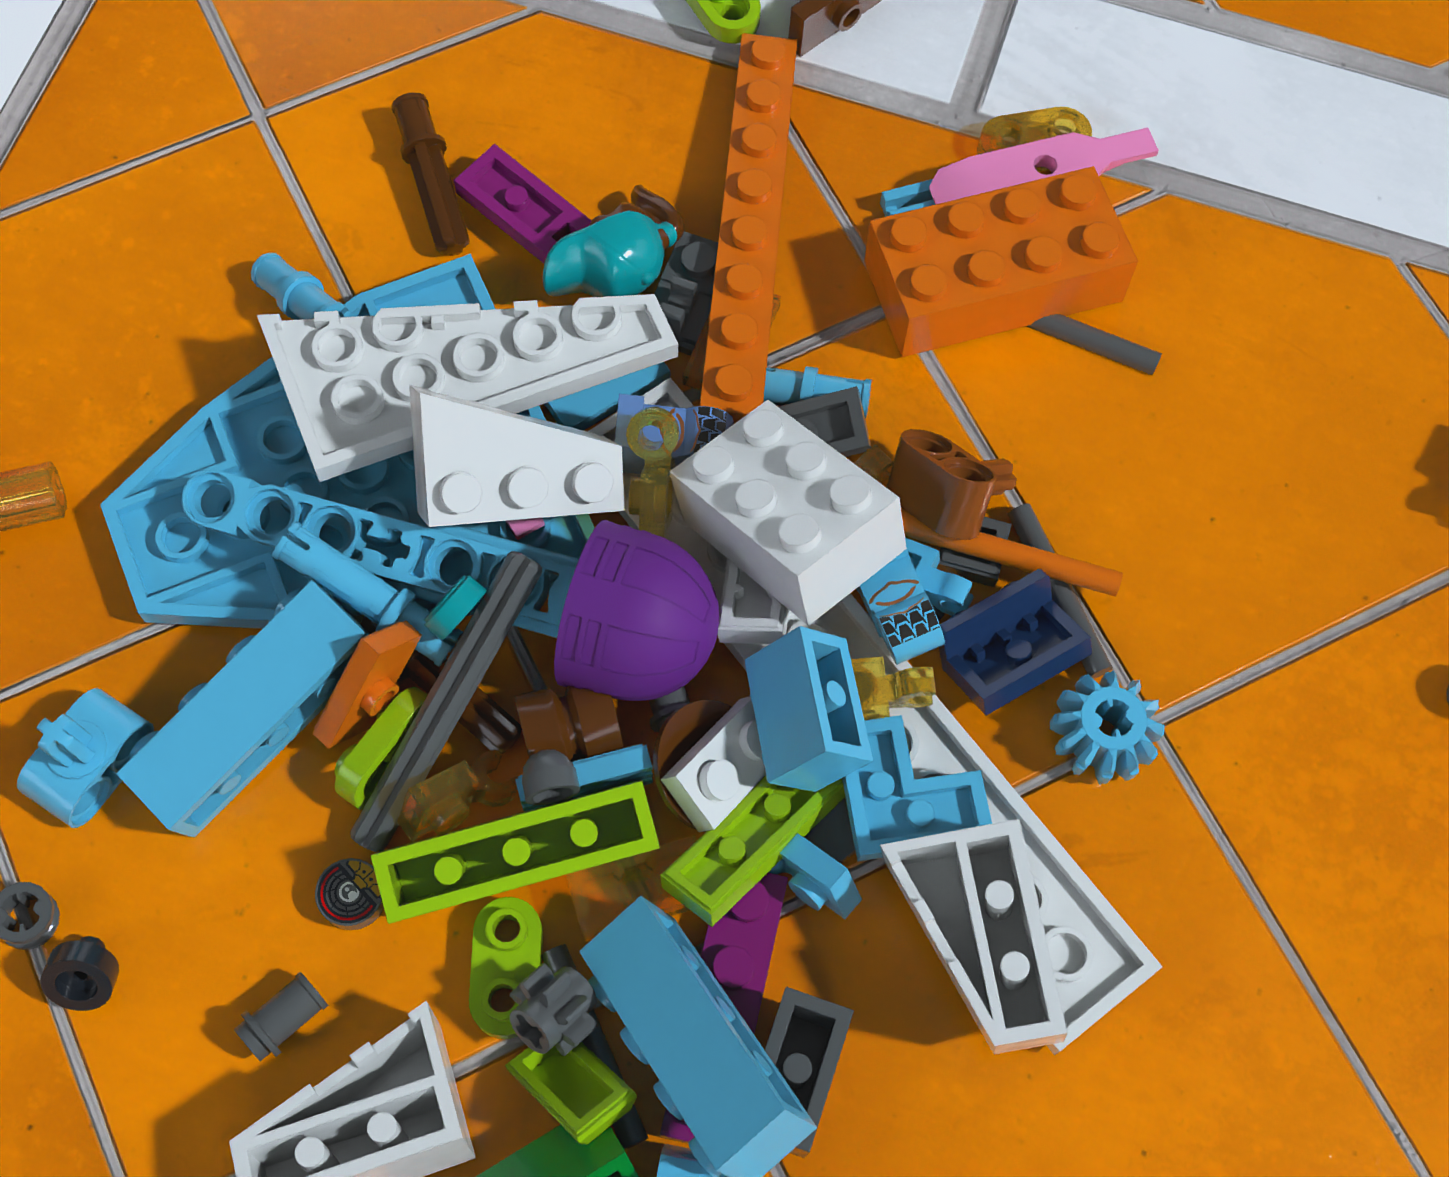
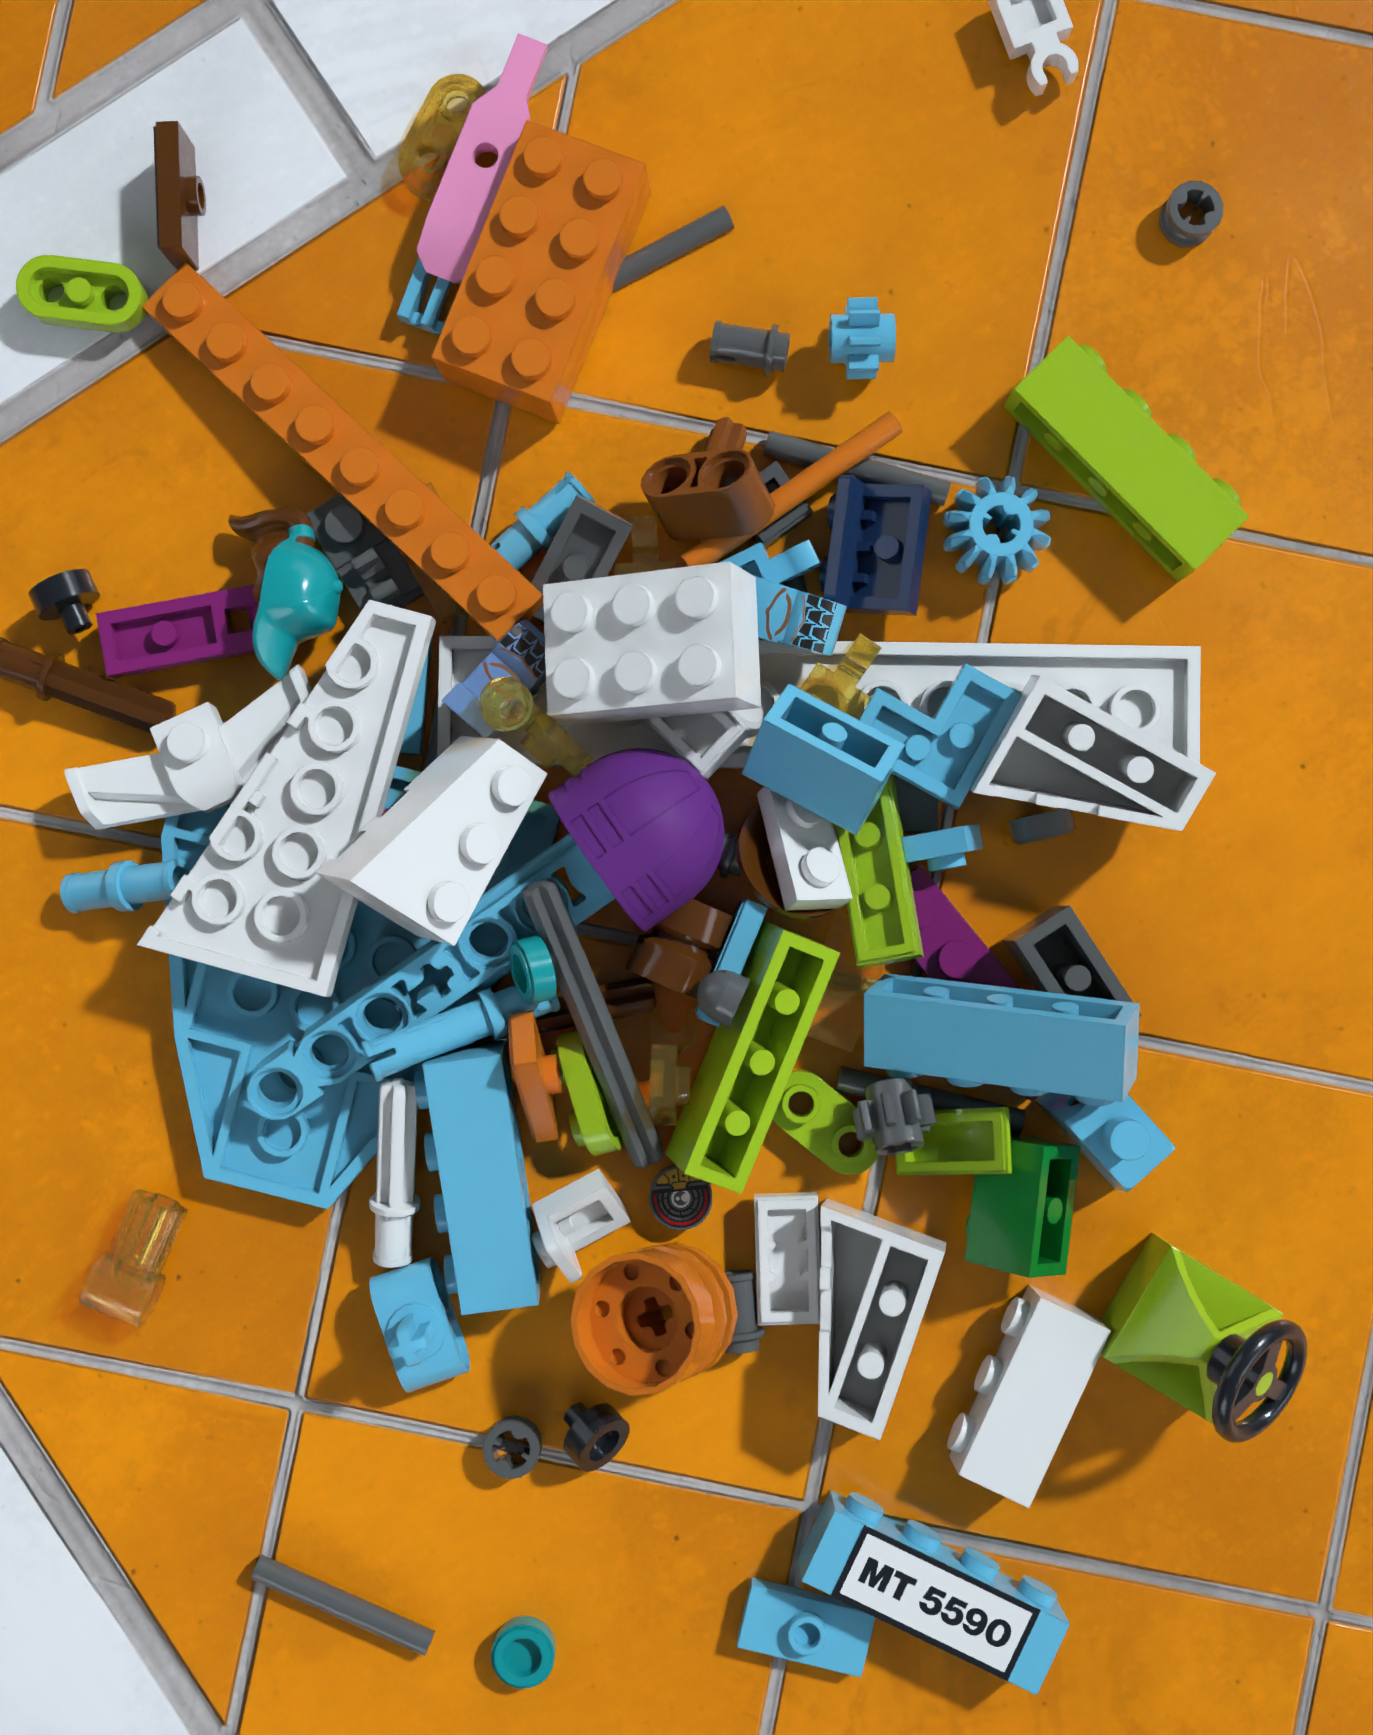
camera: 45 degrees left, 20 degrees up
none -> black tile [28,569,100,635]
none -> white plate [64,664,312,830]
none -> white axle [369,1078,421,1268]
none -> white bracket [531,1169,631,1284]
none -> orange wheel [570,1242,738,1396]
none -> dark grey pin [710,320,790,376]
none -> white plate [754,1192,821,1325]
none -> medium azure gear [828,297,896,379]
none -> lime brick [1003,335,1250,582]
none -> dark grey tile [1008,809,1076,845]

